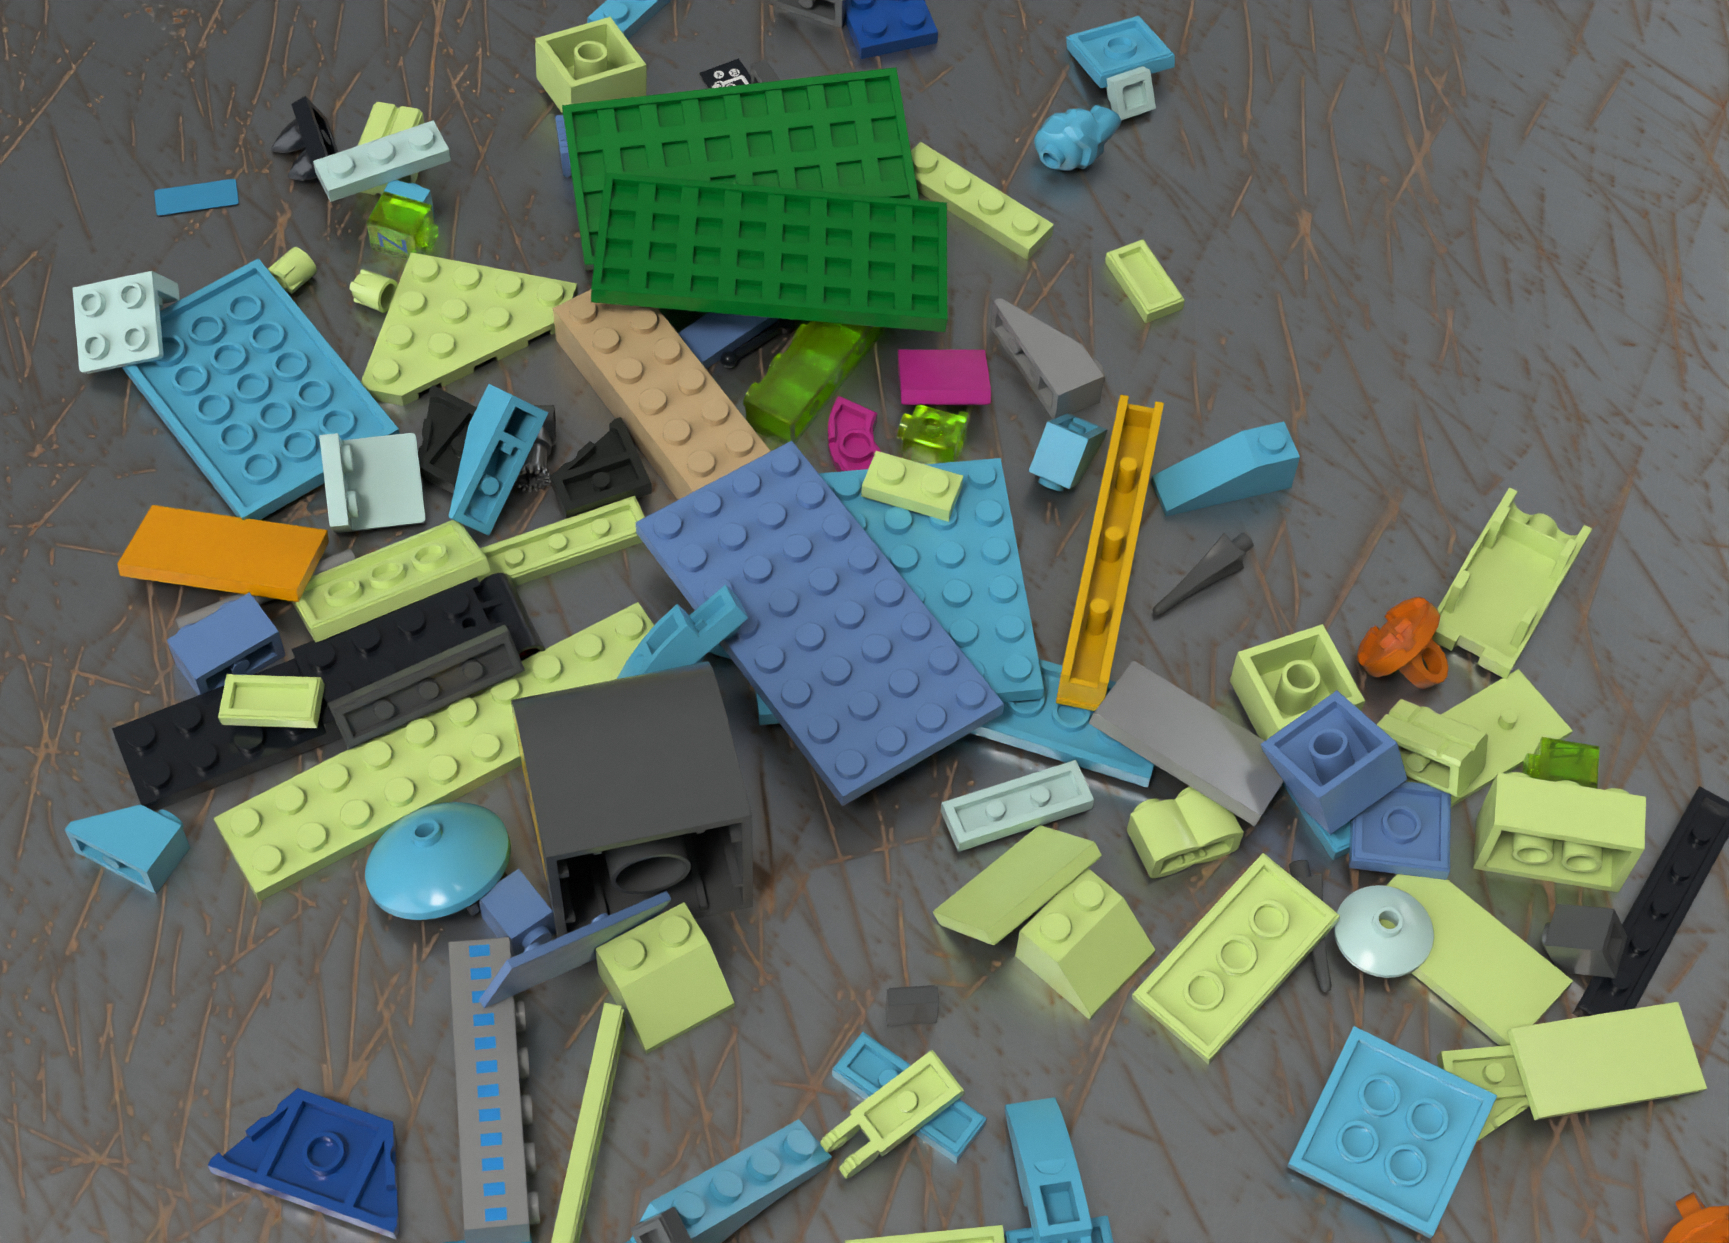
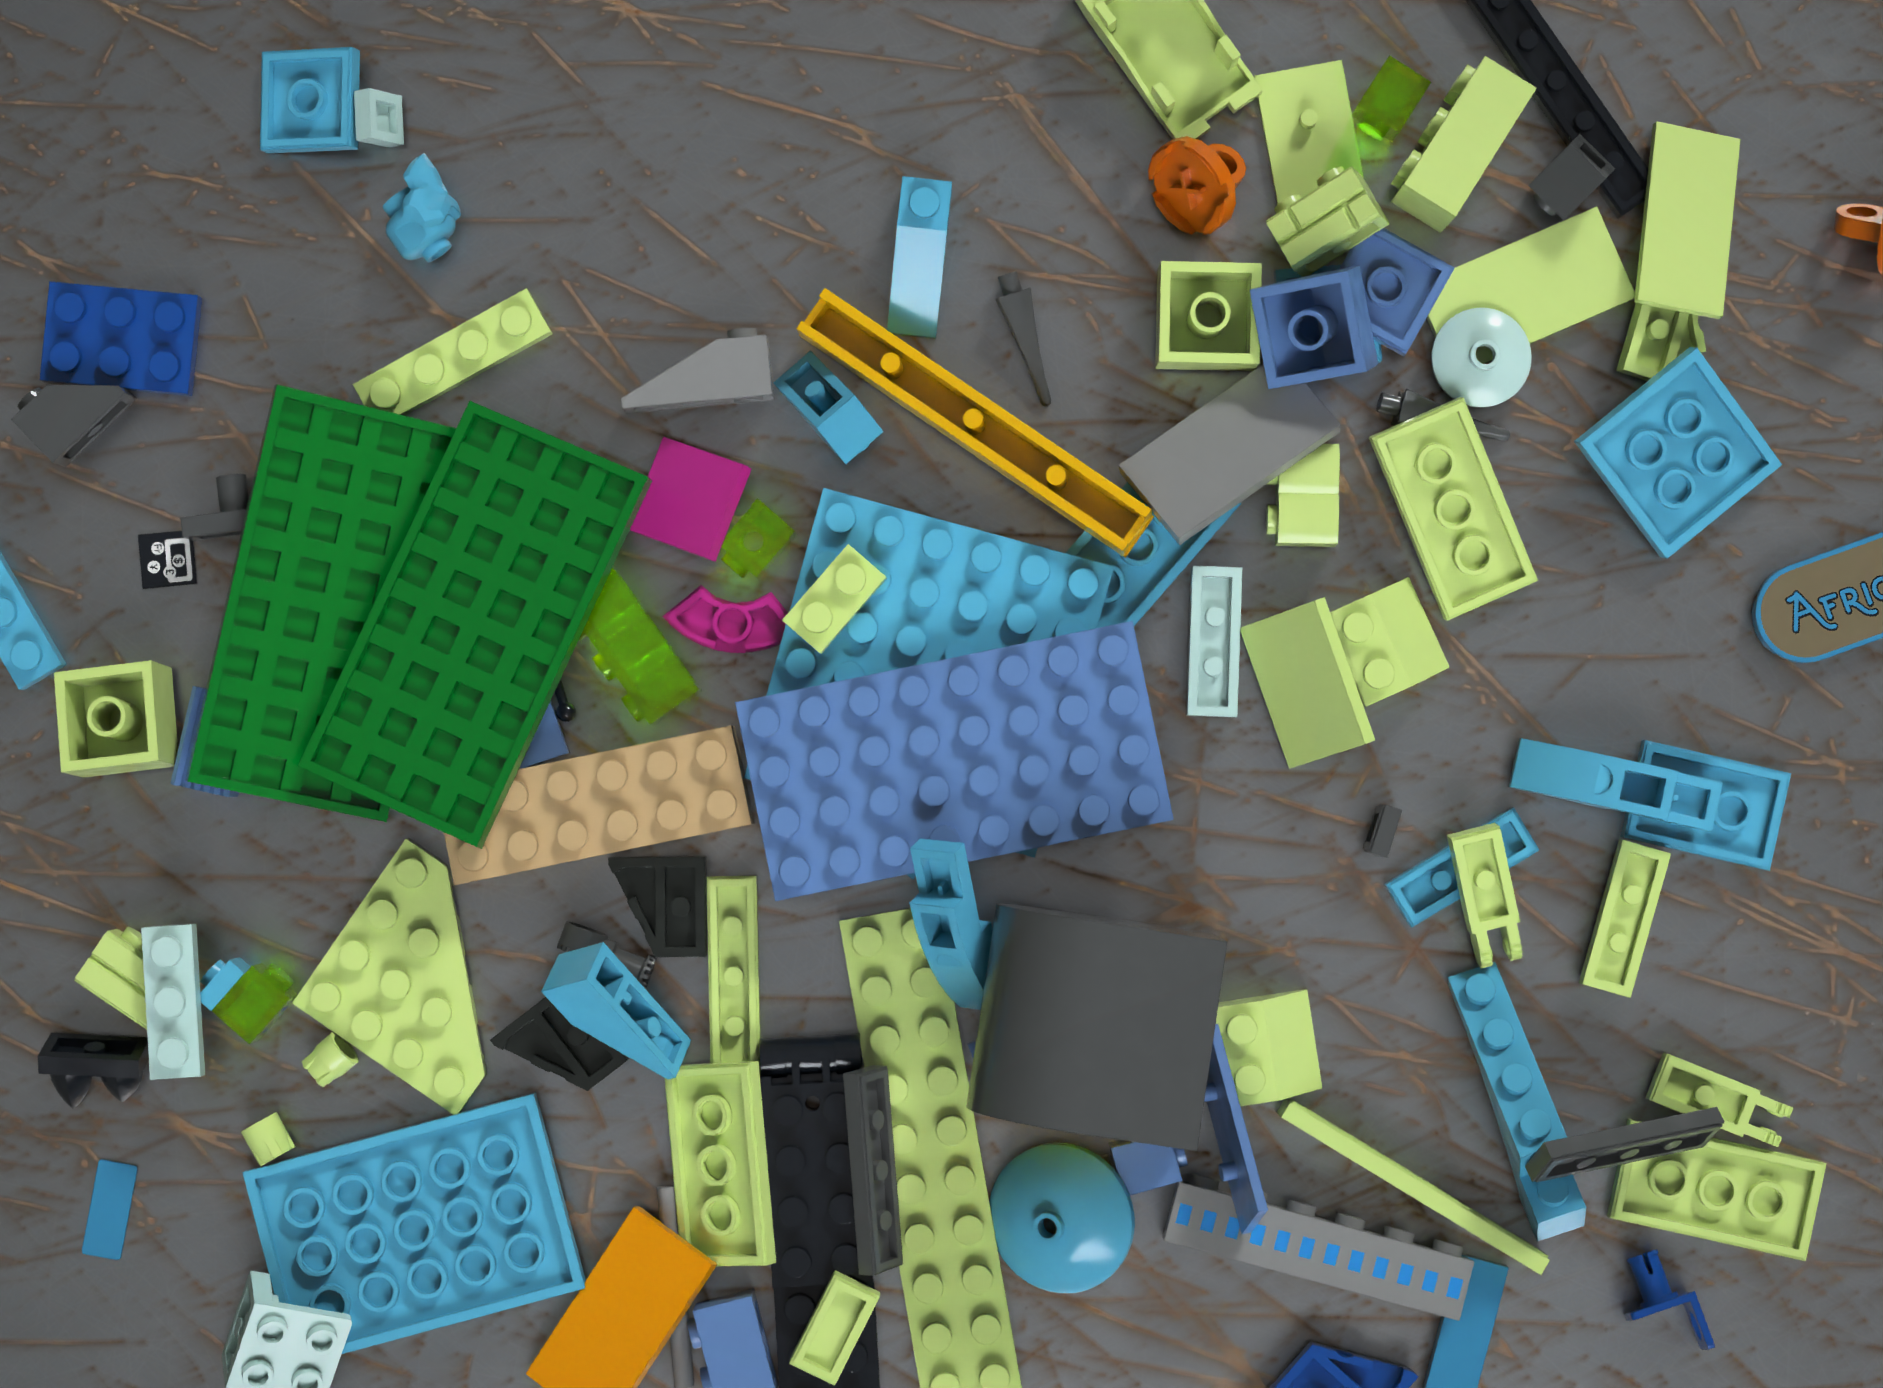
camera: 65 degrees left, 30 degrees up
light aqua bracket [319,433,426,534] -> none
yellowish green tile [1105,239,1185,323] -> none

